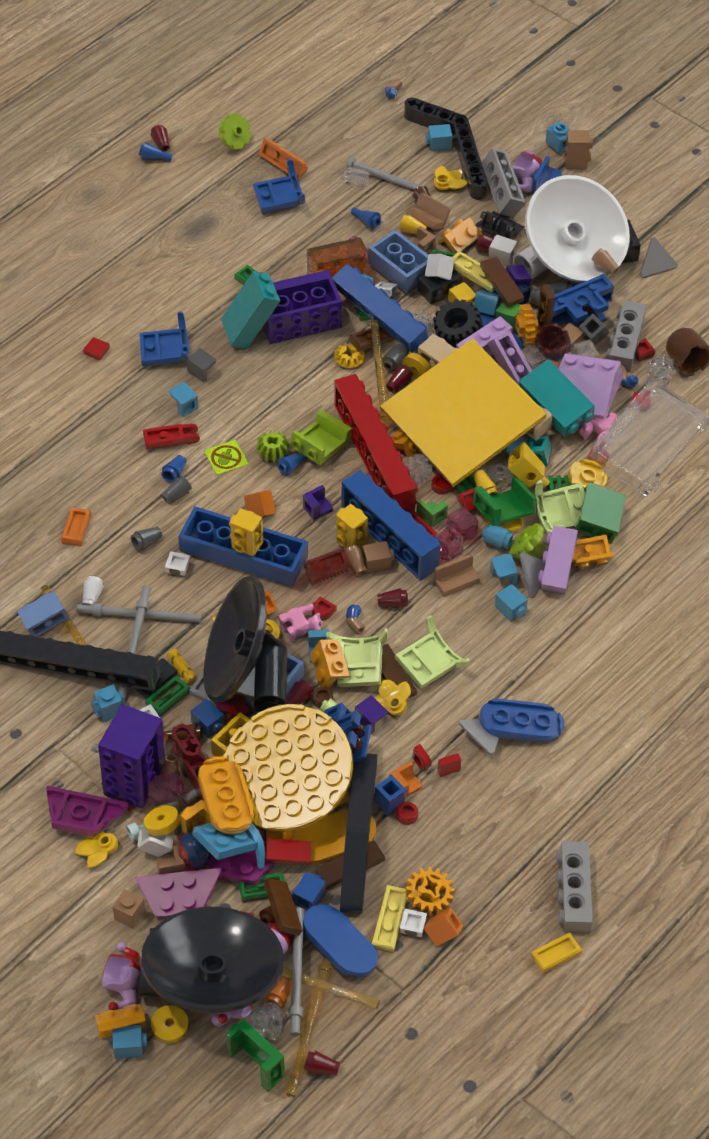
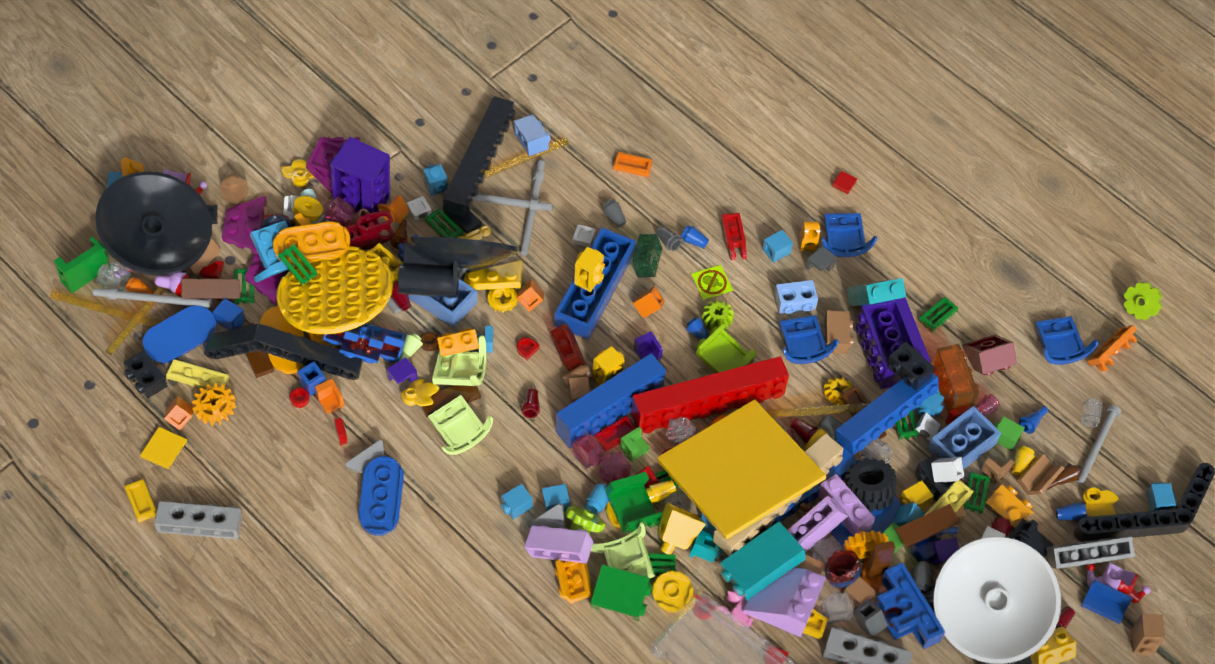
camera: 90 degrees right, 5 degrees up
white cone [82,576,104,605] -> none
blue cone [139,142,173,161] -> none
dark red cone [150,125,170,152] -> none
red tile [265,838,311,865] -> none
bright pink animal [278,603,322,642] -> none
dark red cone [286,679,314,705] -> none
dark red cone [304,1050,340,1076] -> none
arm [346,604,365,634] -> none
white plate [400,909,427,937] -> none
red tile [412,744,432,770] -> none
medium nougat panel [434,554,480,597] -> none
dark azure brick [545,122,570,154] -> none
medium nougat cone [591,248,620,275] -> none
blue arm [621,365,639,388] -> none
none -> black brick [123,350,168,399]
none -> yellow piece [140,427,187,470]
none -> green tile [278,244,318,286]
none -> clear green brick [632,234,663,277]
none -> light blue brick [774,280,818,314]
none -> blue piece [779,315,839,364]
none -> light orange leg [799,222,820,251]
none -> medium nougat brick [824,310,853,354]
none -> black brick [887,342,935,390]
none -> red tile [945,406,969,426]
none -> slope [962,334,1017,375]
none -> bright green brick [994,417,1024,451]
none -> blue cone [1056,501,1087,521]

